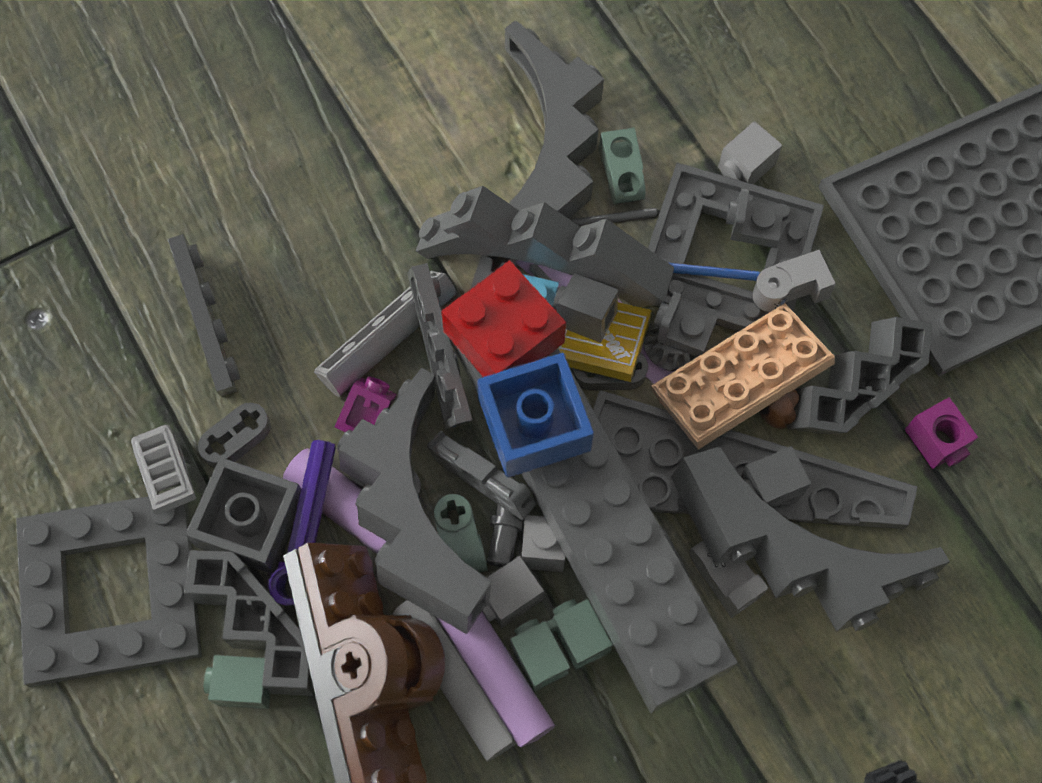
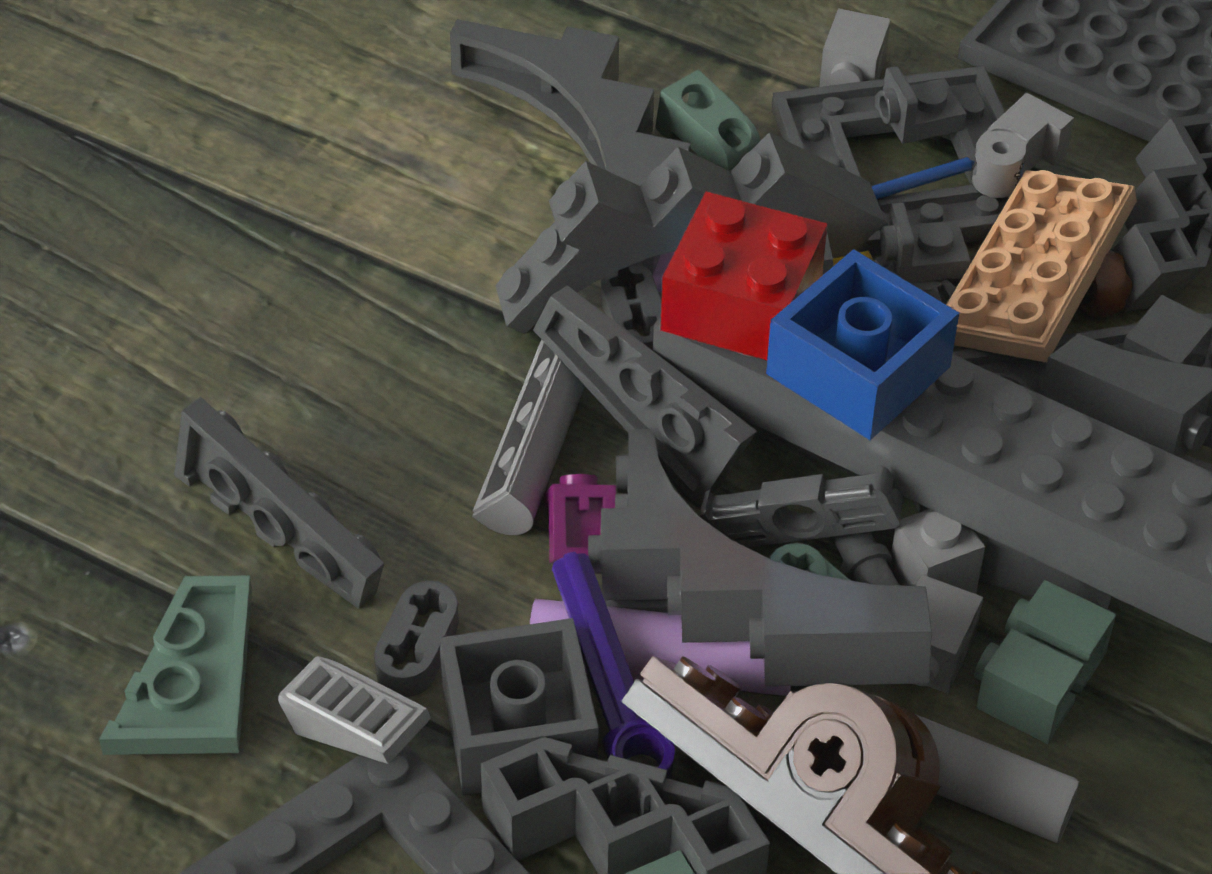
camera: 30 degrees left, 20 degrees down
lavender brick [438,612,555,747] -> none
none -> sand green wing [99,575,252,755]

